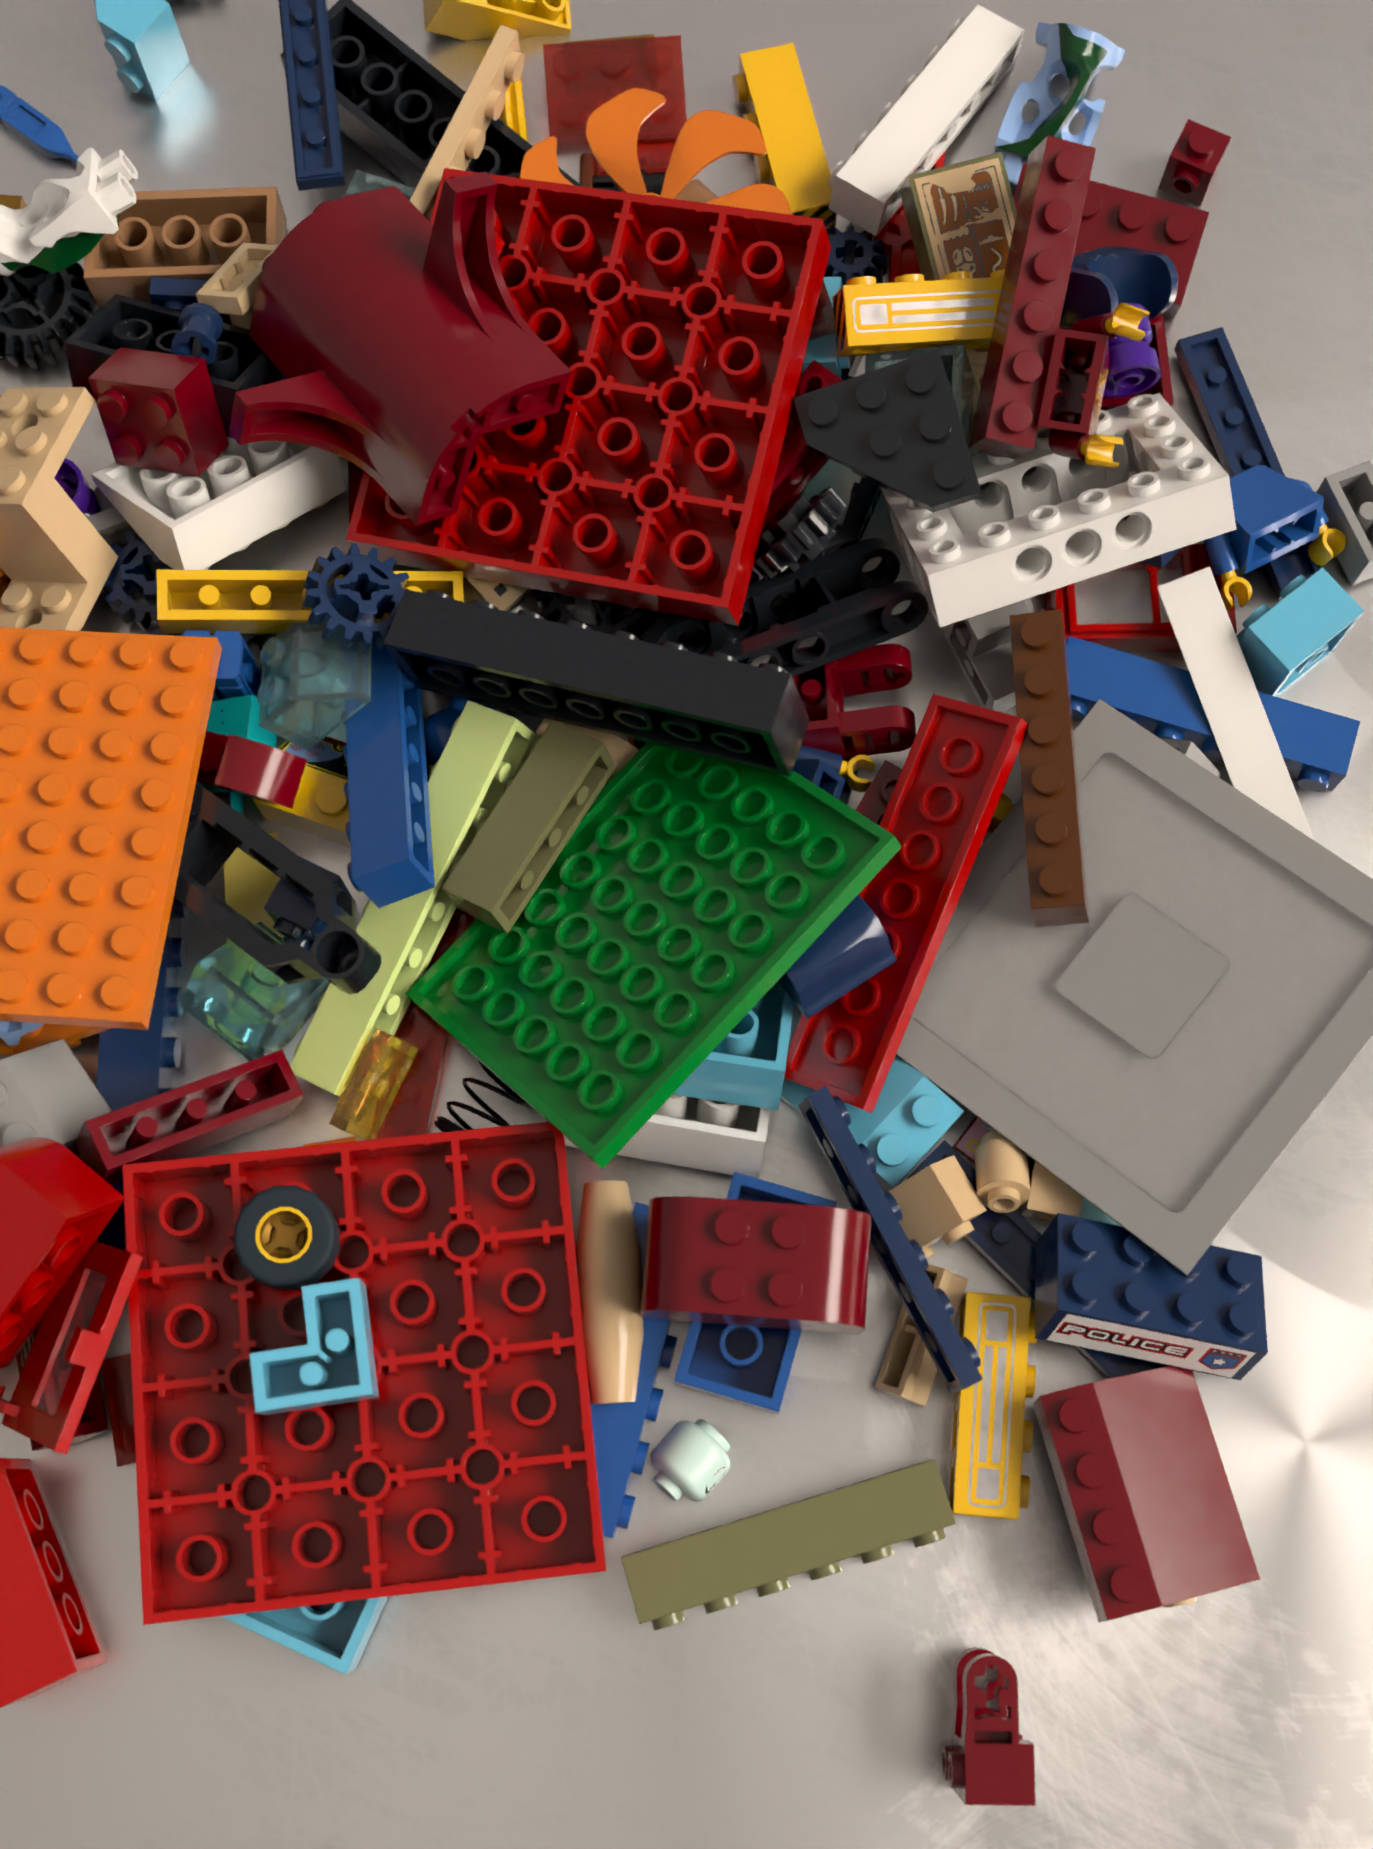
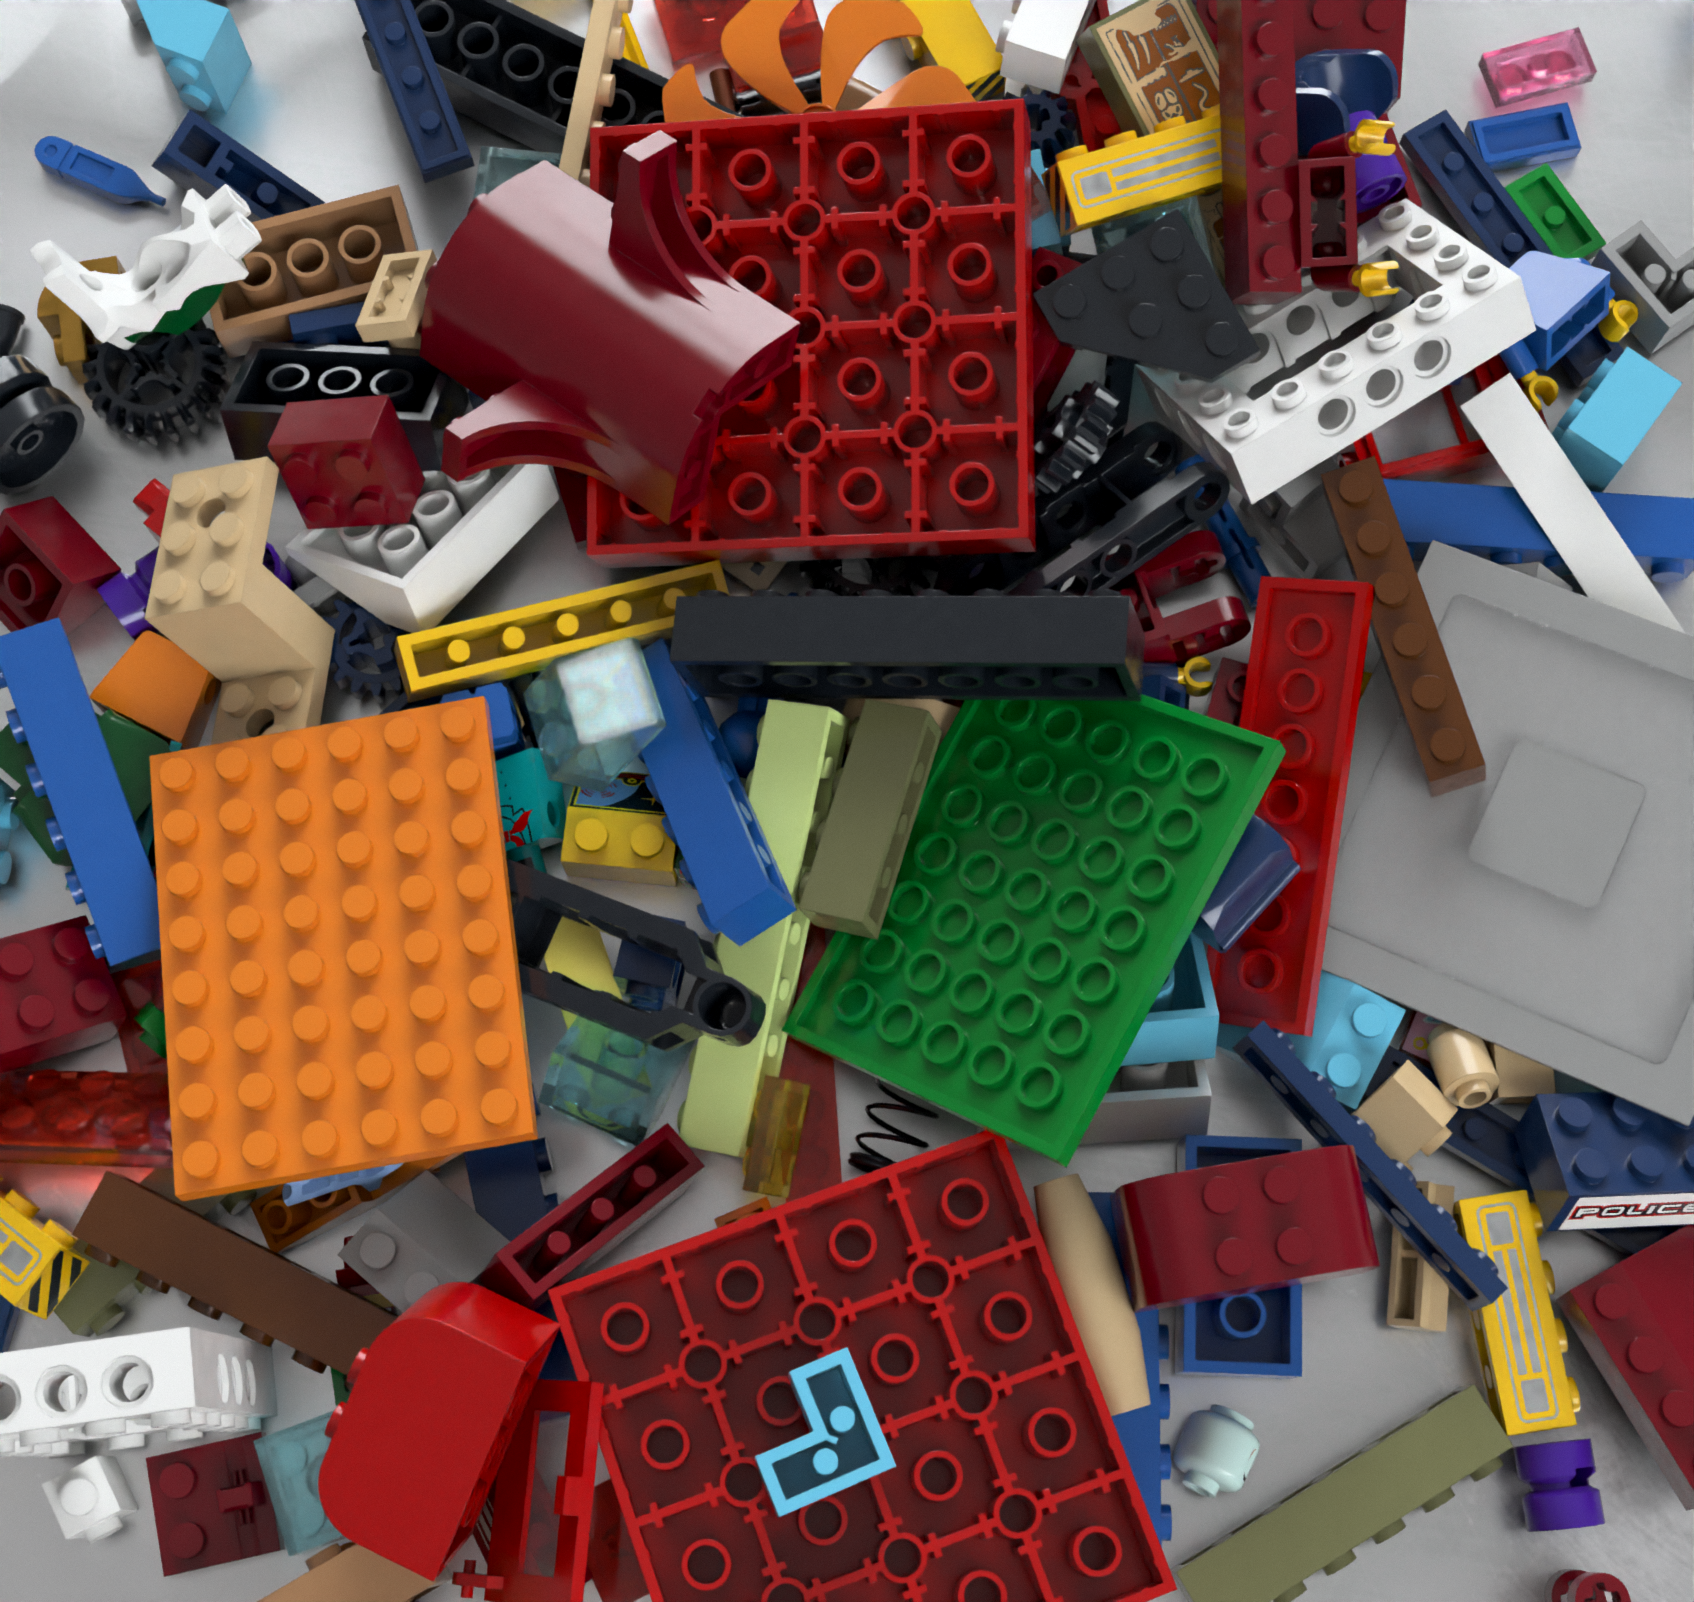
camera: 15 degrees left, 0 degrees up
dark blue bush [171,303,224,365] -> none
dark red brick [196,731,307,809] -> none
black wheel [234,1185,340,1291] -> none
dark blue gear [302,544,409,654] -> none
none -> dark blue slope [151,109,325,222]
none -> blue pin [1175,454,1272,608]
none -> blue tile [1465,102,1582,173]
none -> clear pink plate [1478,27,1597,108]
none -> green plate [1504,162,1607,261]
none -> dark purple wheel [1513,1438,1605,1532]

